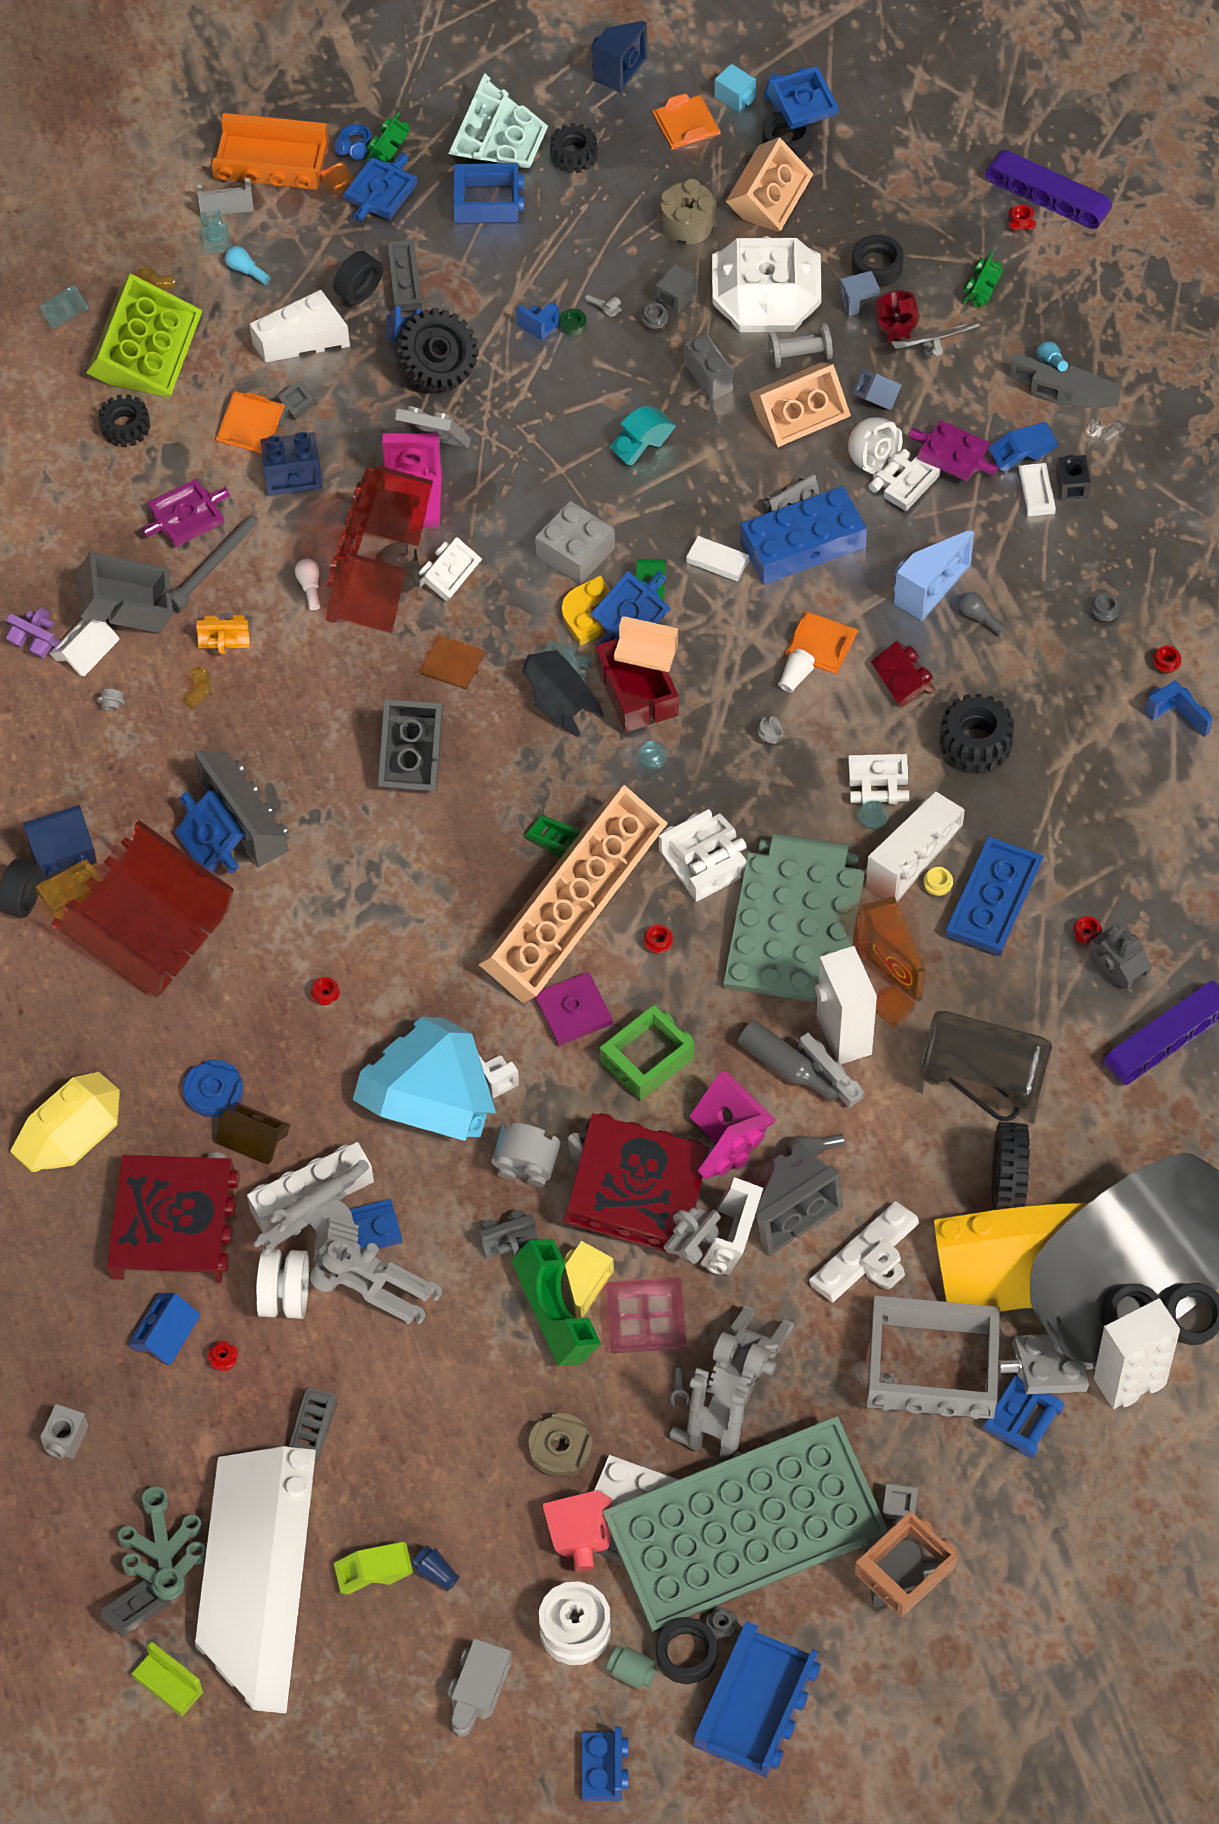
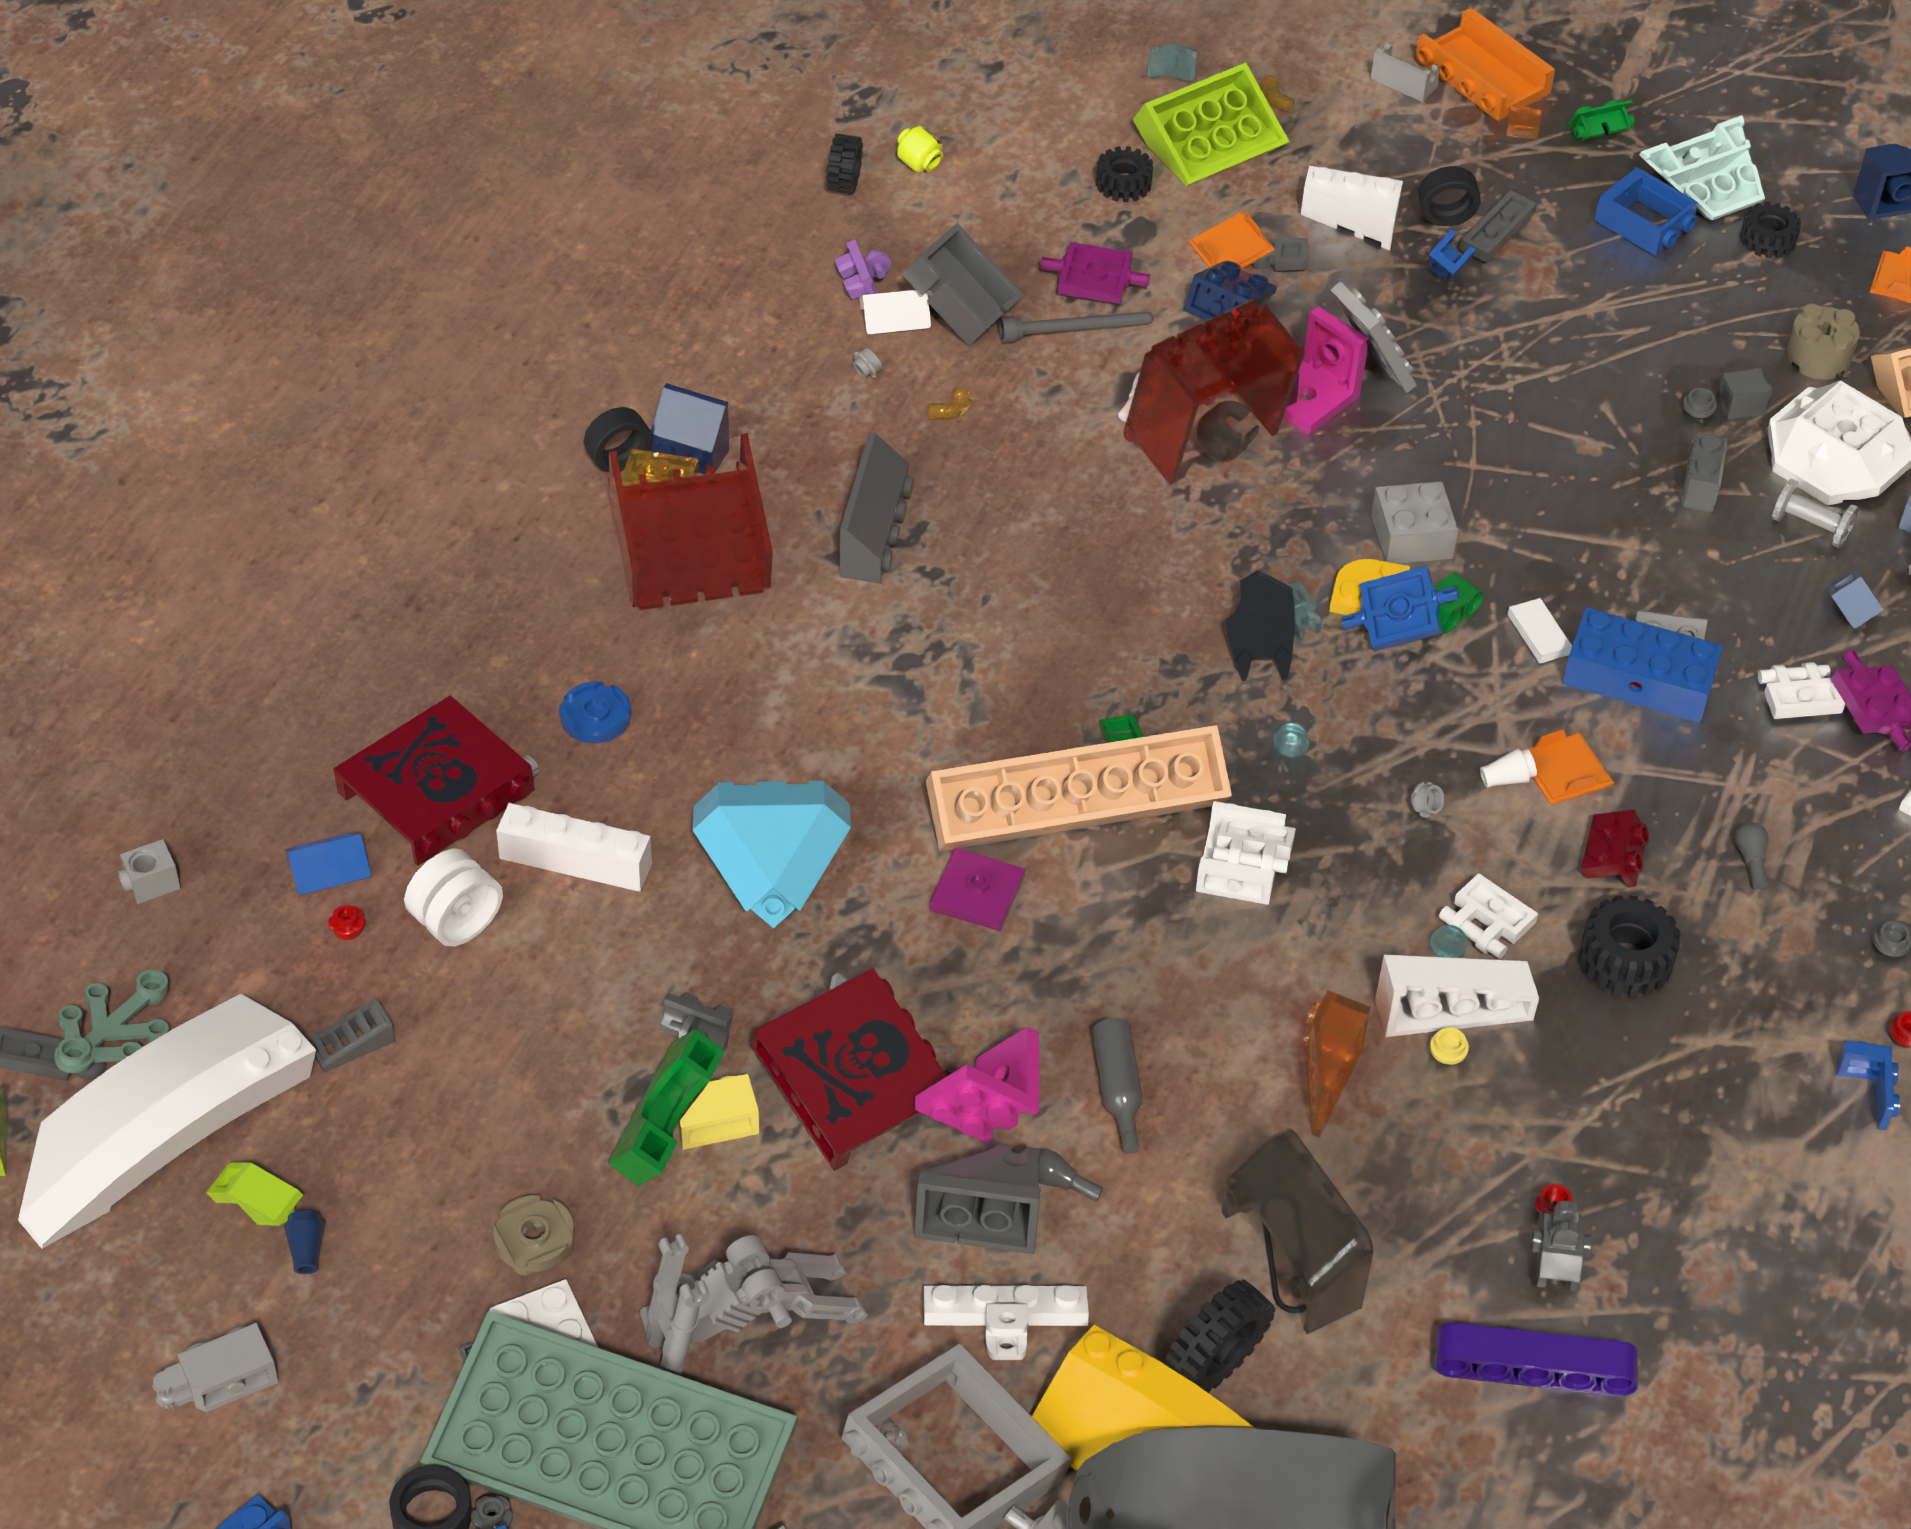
camera: 40 degrees right, 10 degrees down
light yellow wedge [10,1072,120,1172] -> none
blue plate [175,791,245,875] -> none
light orange hips [196,615,250,654] -> none
clear light blue plate [200,210,232,255] -> none
dark brown panel [216,1102,290,1164] -> none
medium azure piece [225,246,271,285] -> none
light grey piece [253,1160,442,1324] -> none
red plate [311,977,340,1006] -> none
blue piece [334,124,371,160] -> none
blue plate [344,153,418,223] -> none
blue plate [350,1199,403,1249] -> none
dark grey piece [378,699,444,791] -> none
black wheel [395,308,479,393] -> none
white bracket [416,537,482,602] -> none
clear orange piece [420,635,485,690] -> none
white panel [479,1055,519,1098] -> none
light grey brick [491,1123,561,1187] -> none
blue panel [516,302,559,341] -> none
white wheel [539,1581,611,1665] -> none
coral torso [543,1490,612,1572] -> none
dark green tile [559,309,587,336] -> none
light grey hand [585,294,622,317] -> none
dark red piece [595,638,679,733] -> none
bright green window [600,1005,695,1101] -> none
clear pink piece [607,1278,687,1353] -> none
sand green brick [607,1646,658,1690] -> none
teal brick [610,406,676,466] -> none
light nougat panel [614,616,678,672] -> none
red plate [643,924,673,954] -> none
light grey hips [663,1207,721,1264] -> none
white panel [701,1177,763,1275] -> none
sand green plate [724,833,865,1003] -> none
light nougat slope [749,362,851,447] -> none
light grey hinge [797,1033,864,1108] -> none
white brick [815,946,877,1064] -> none
white cylinder [848,417,903,475] -> none
clear orange plate [875,985,915,1028] -> none
light blue slope [893,530,974,621] -> none
blue plate [945,836,1044,956] -> none

